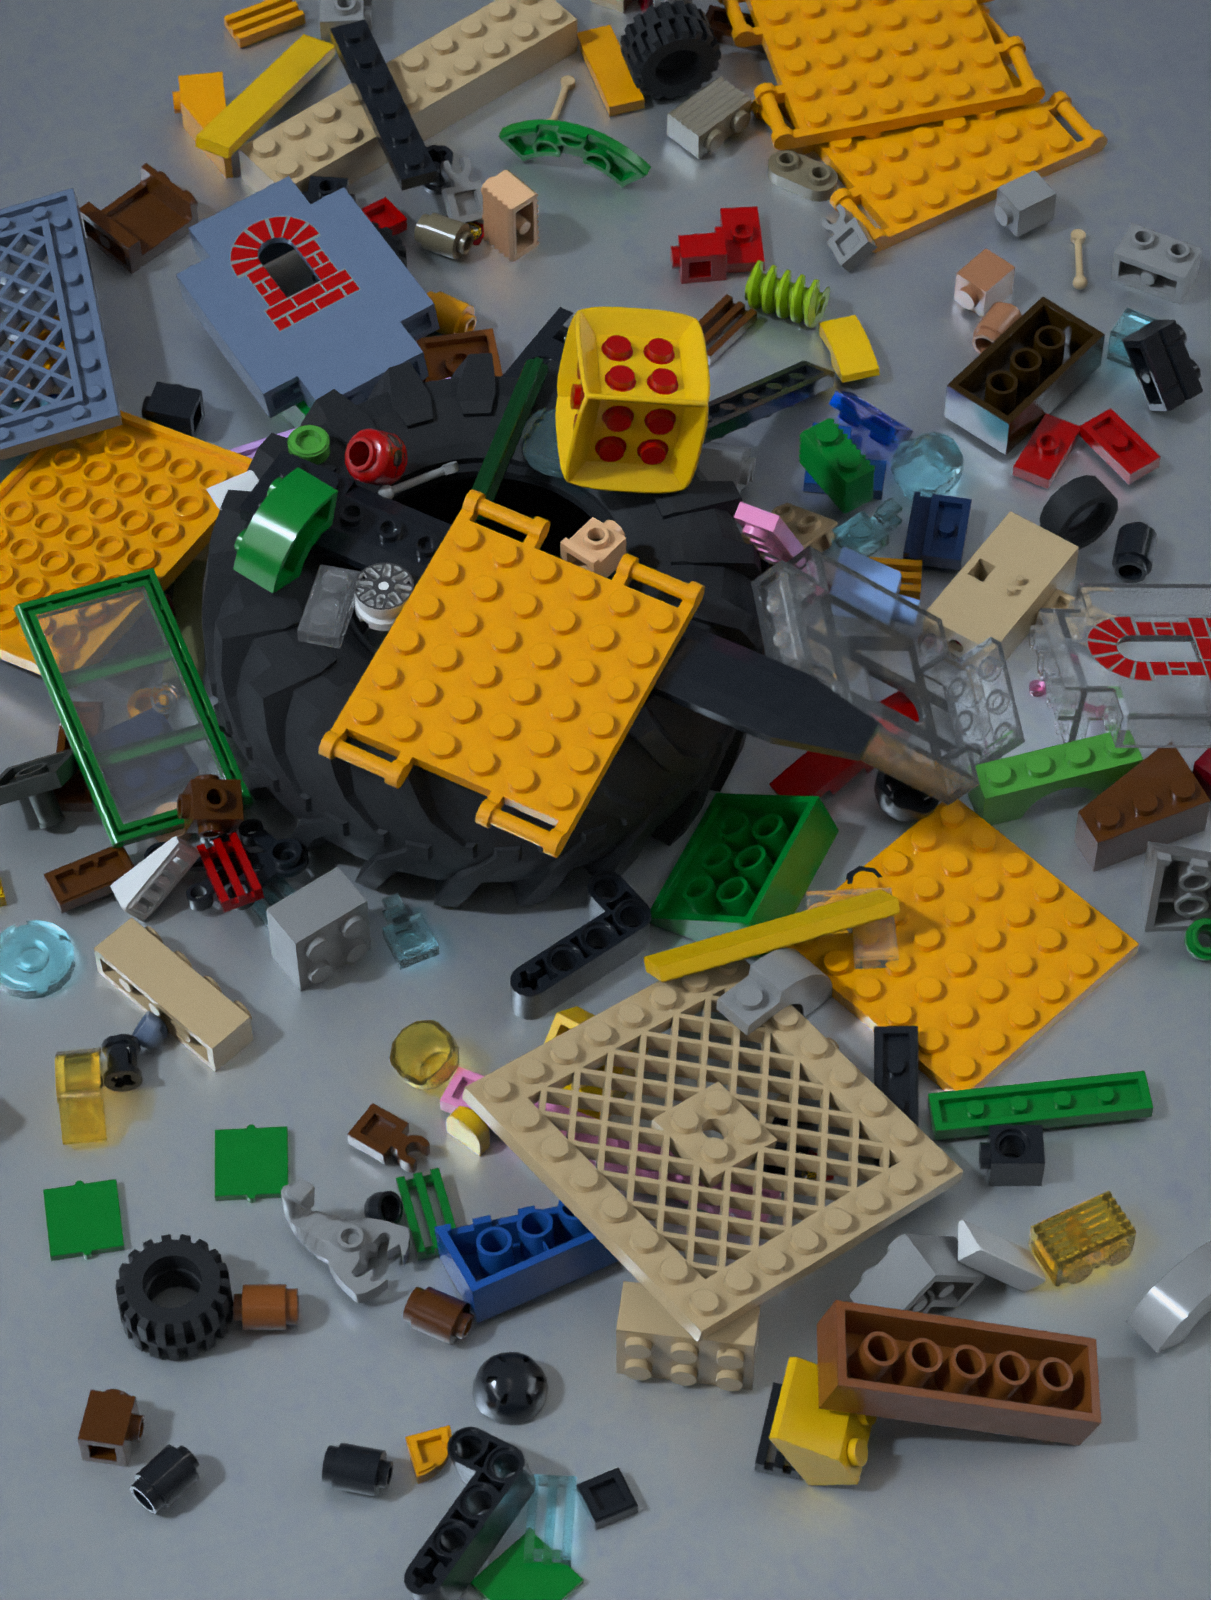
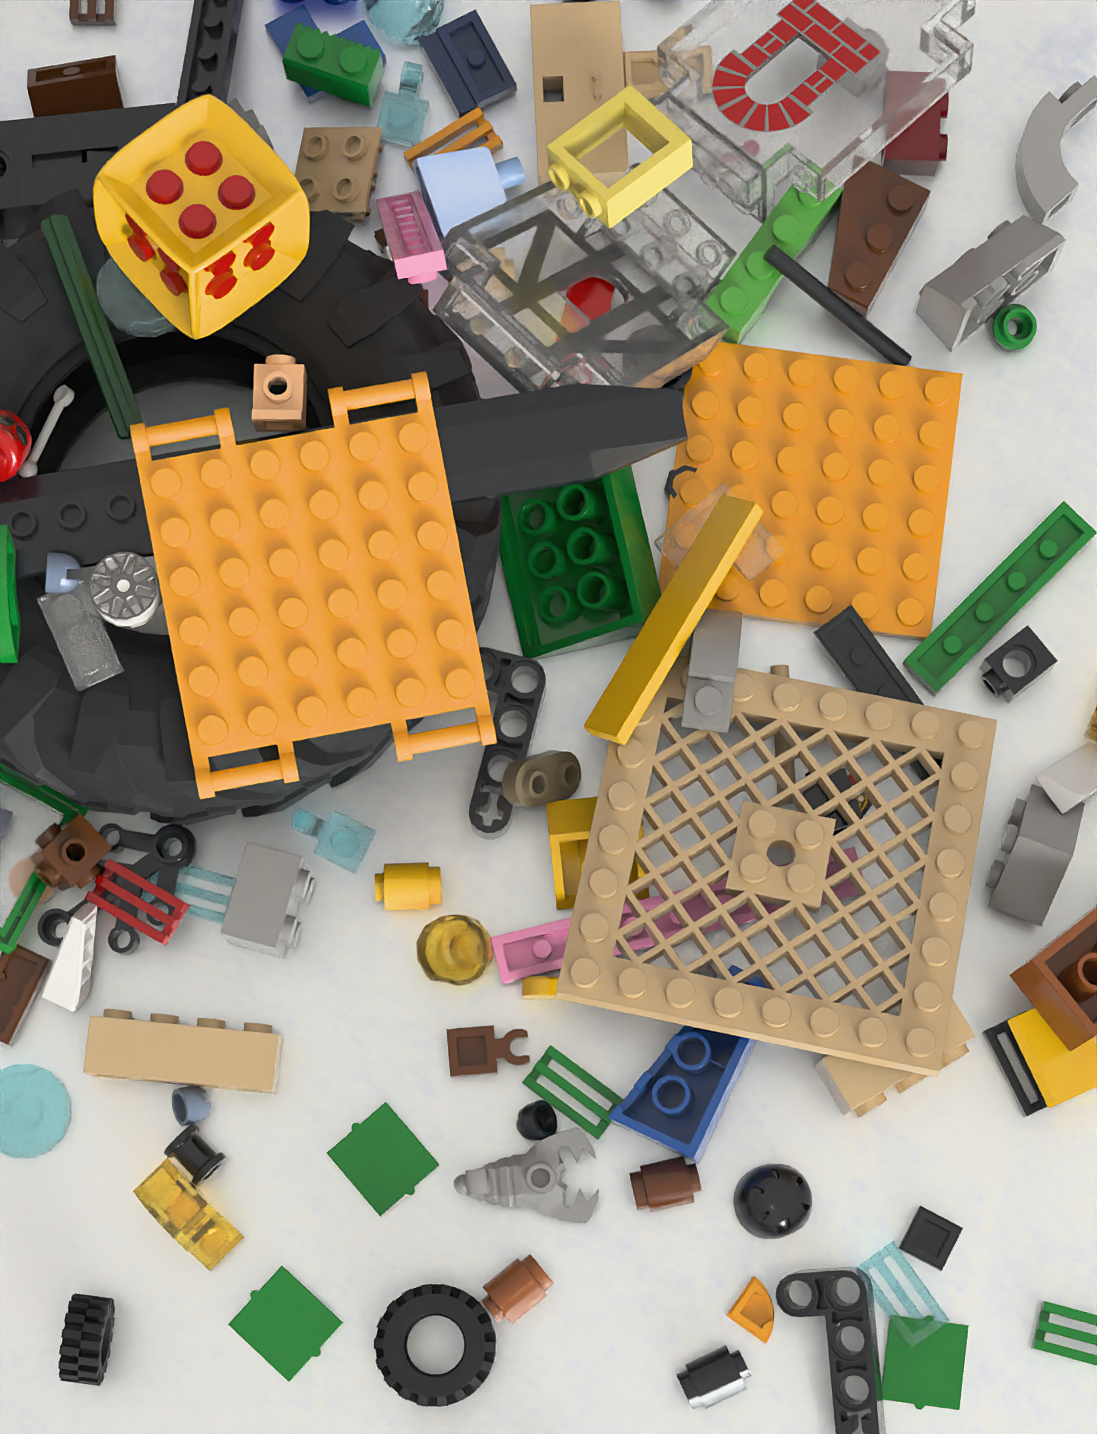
camera: 35 degrees left, 25 degrees up
none -> sand blue hinge [45,552,81,593]
none -> yellow brick [375,862,442,911]
none -> dark tan plate [502,750,581,807]
none -> light yellow window [546,84,693,229]
none -> black bar [763,244,912,366]

